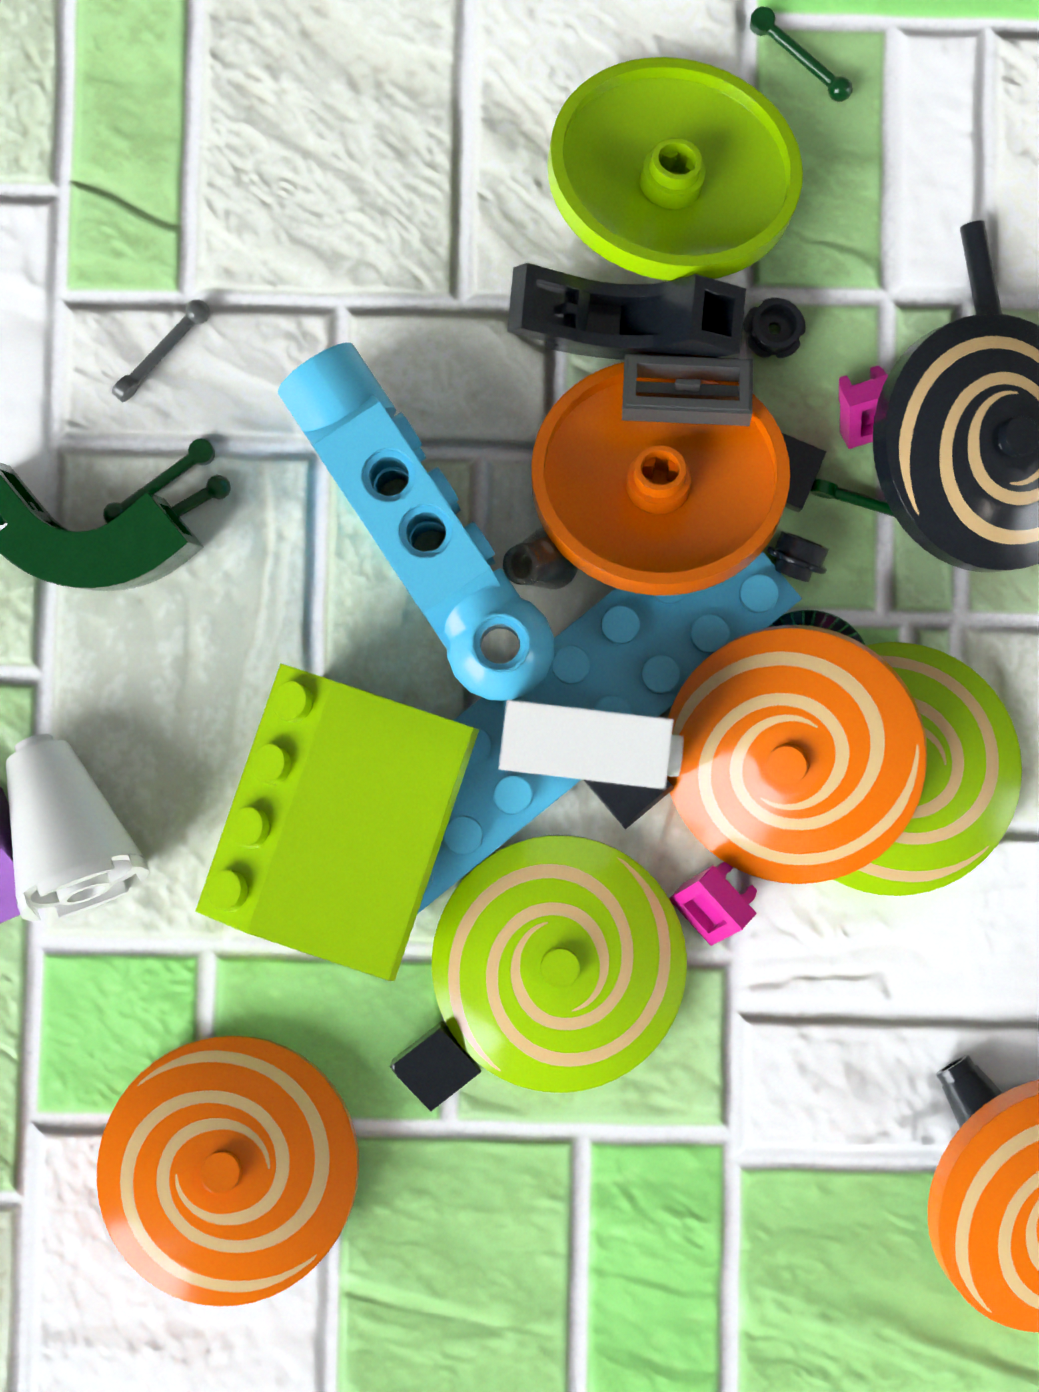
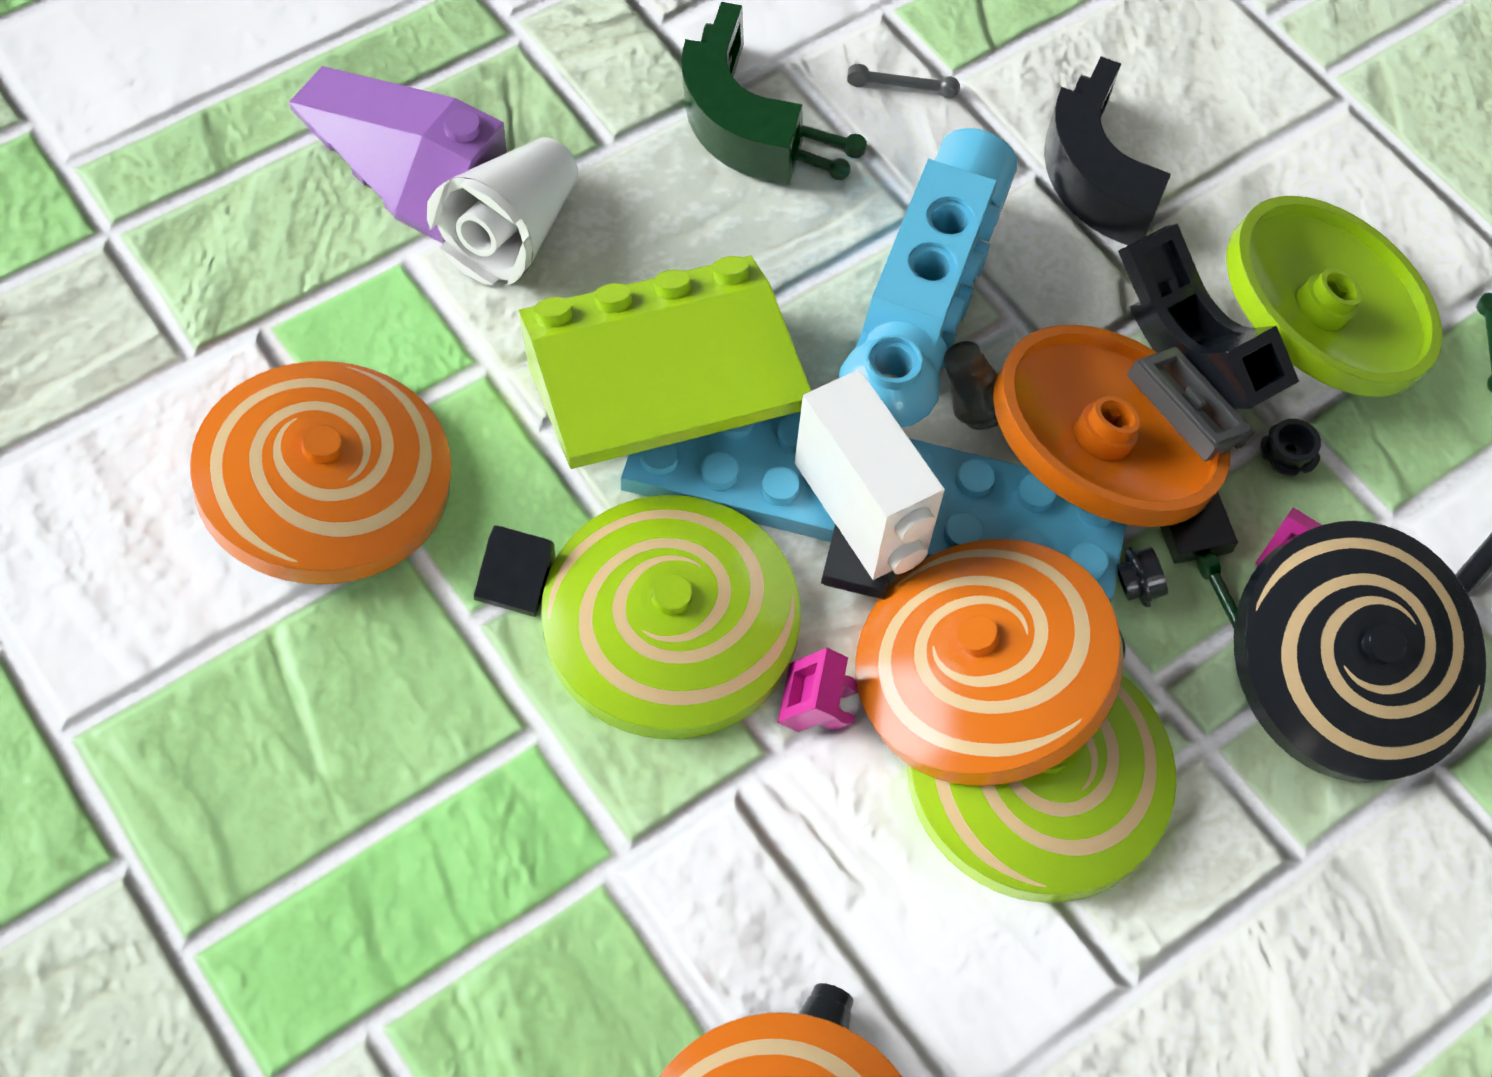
camera: 50 degrees right, 25 degrees down
none -> black arch [1044,56,1171,245]

